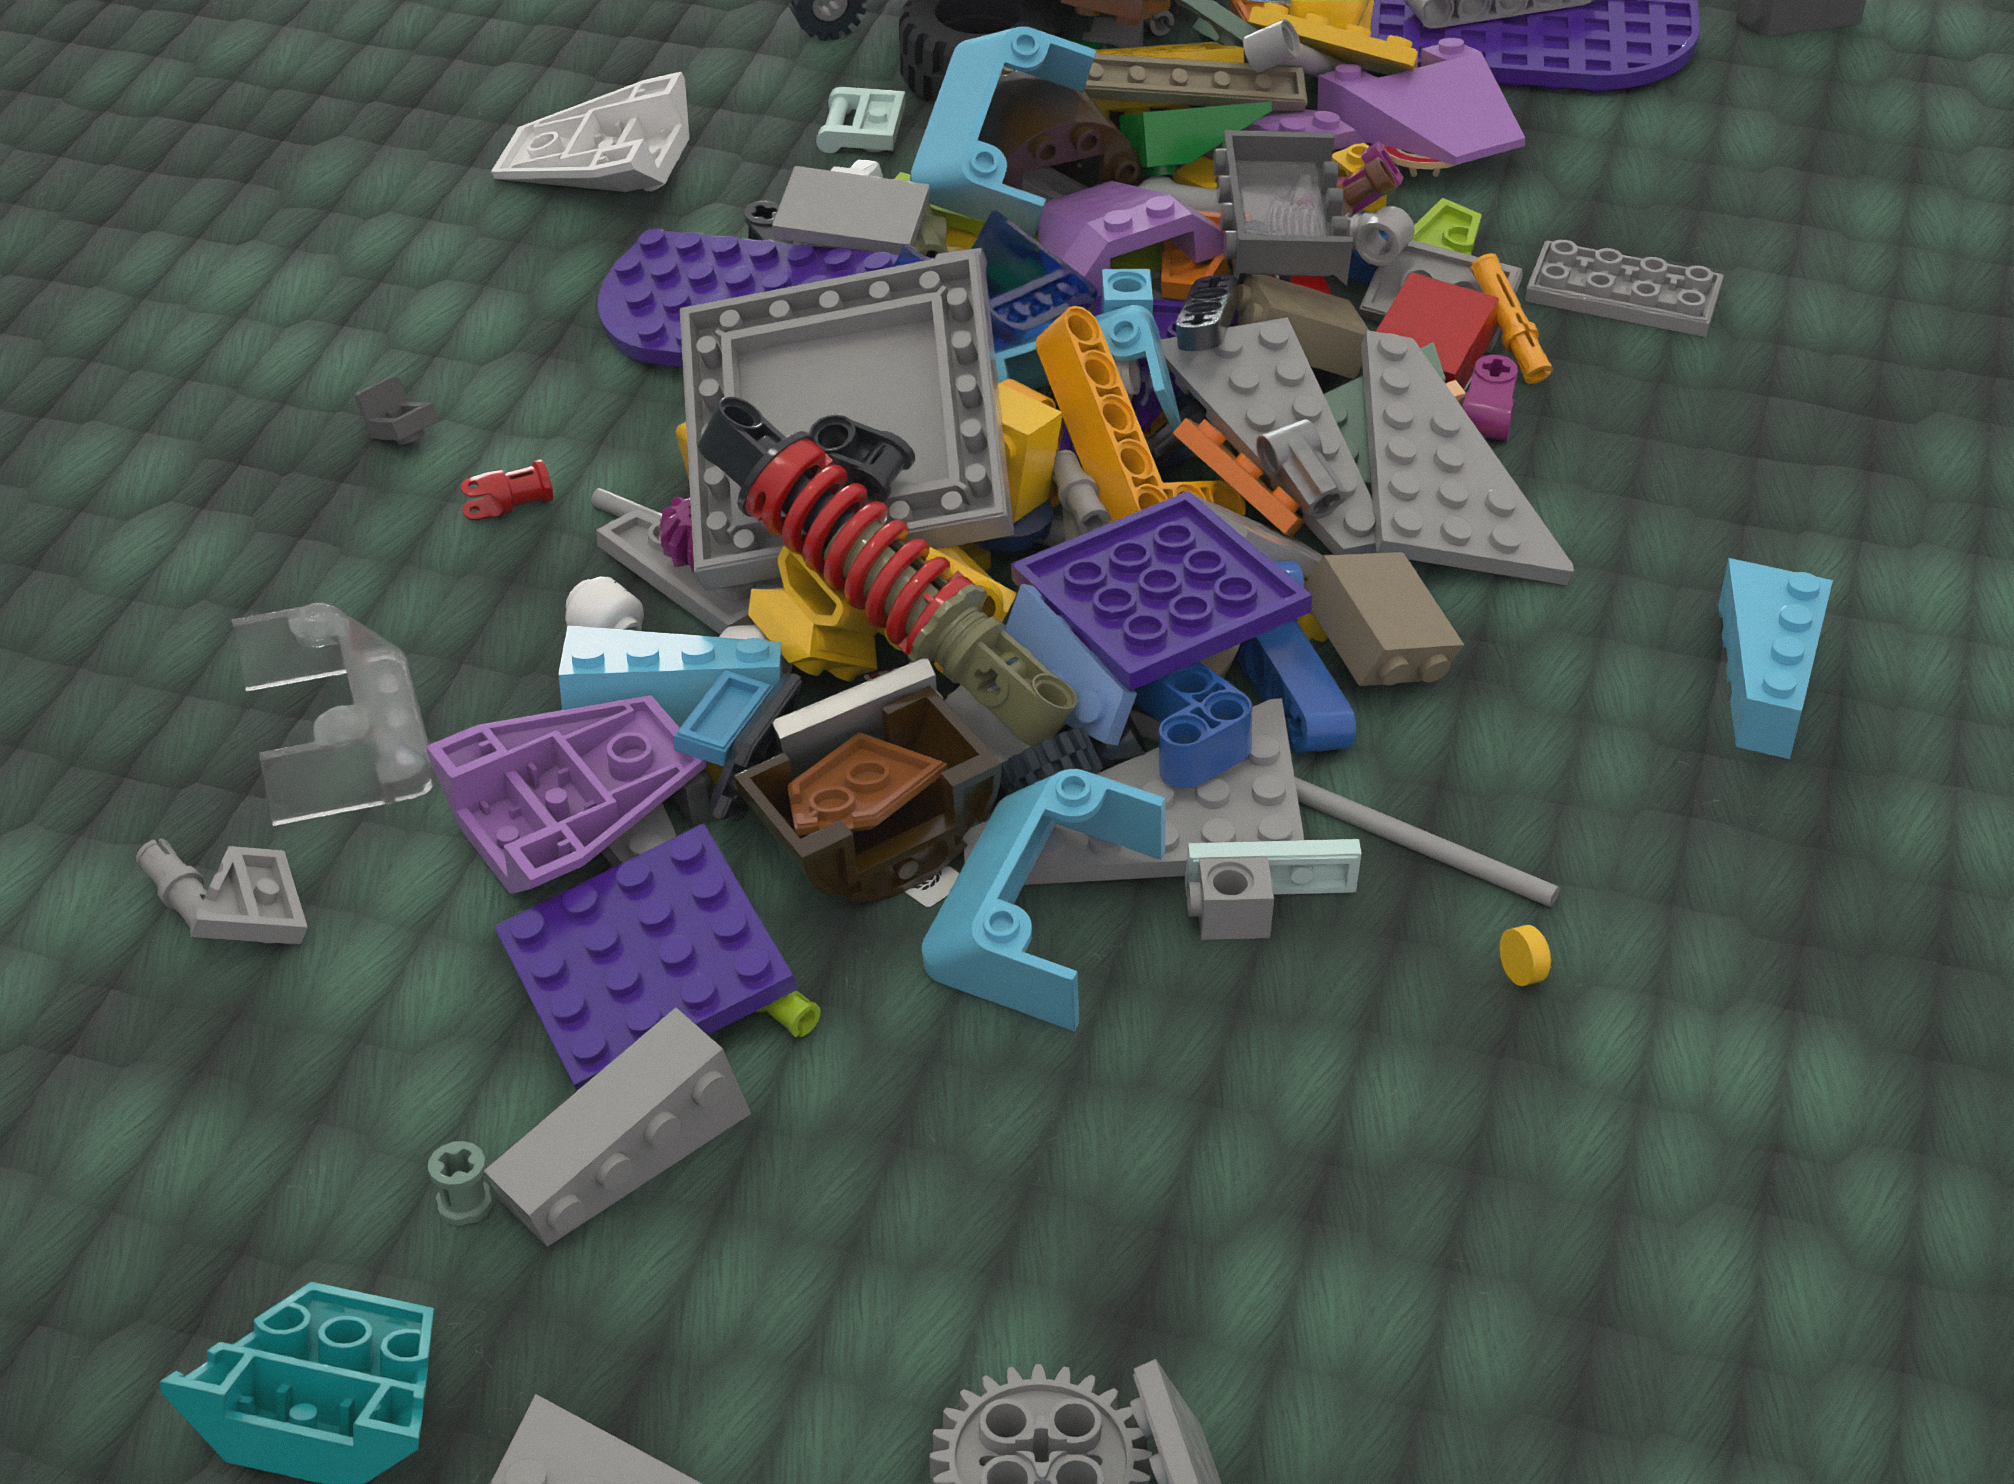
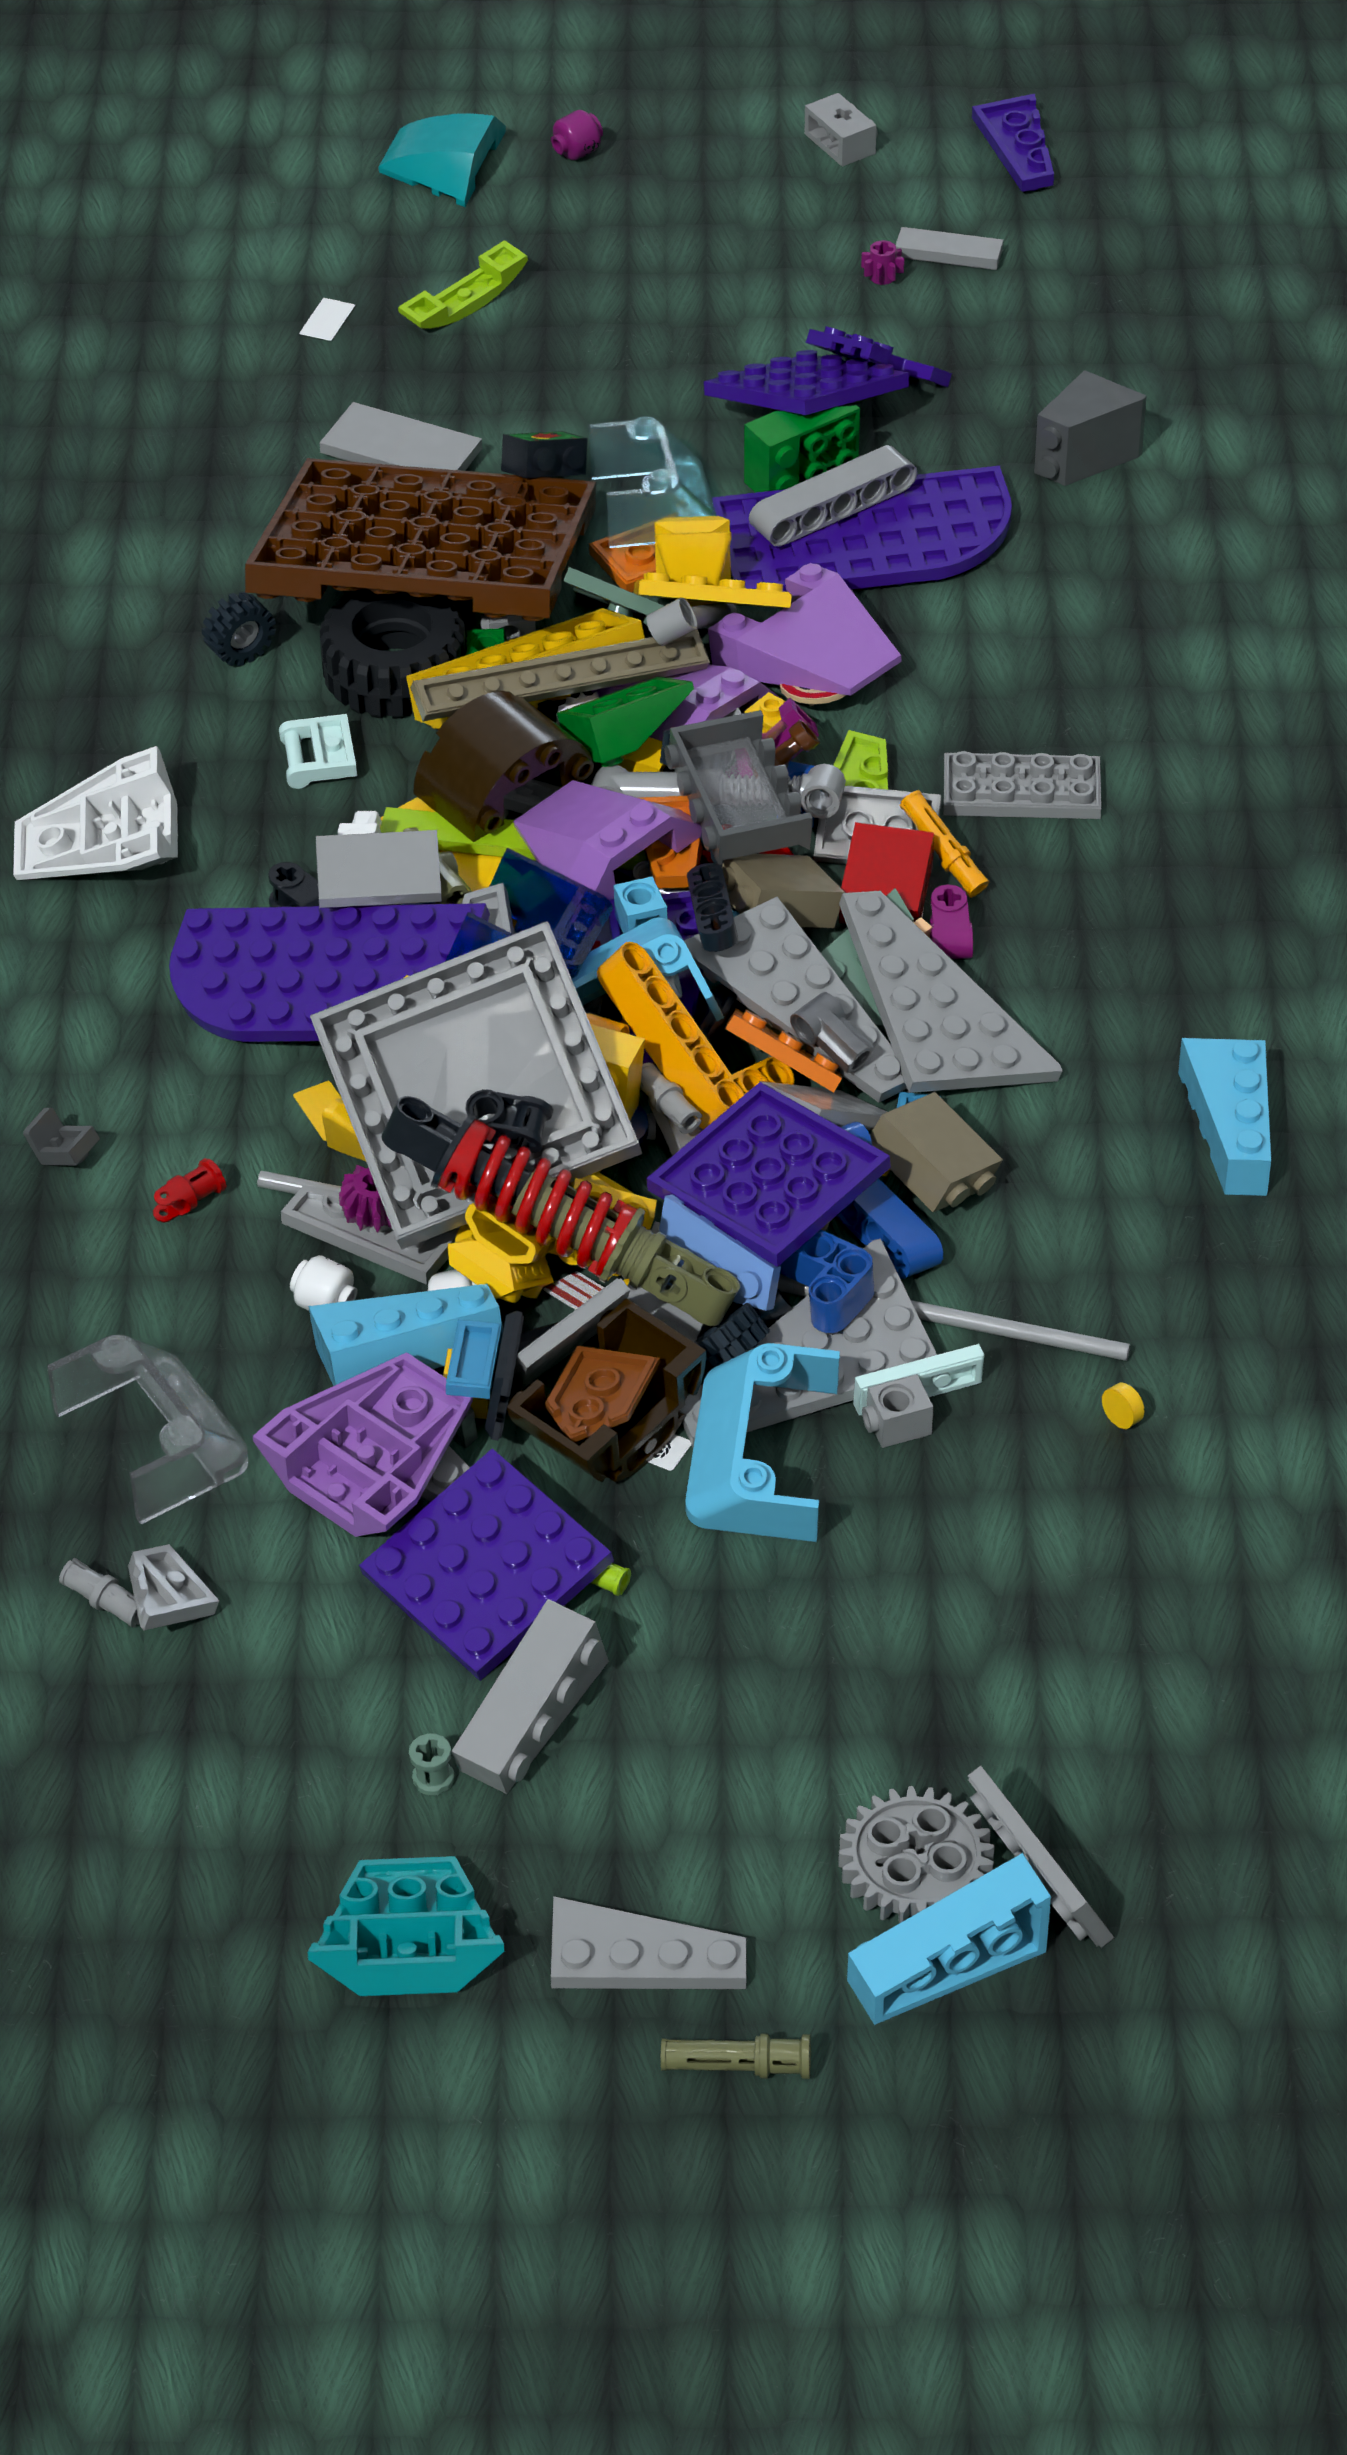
camera: 15 degrees left, 5 degrees up
medium azure windscreen [910,27,1096,239] -> none

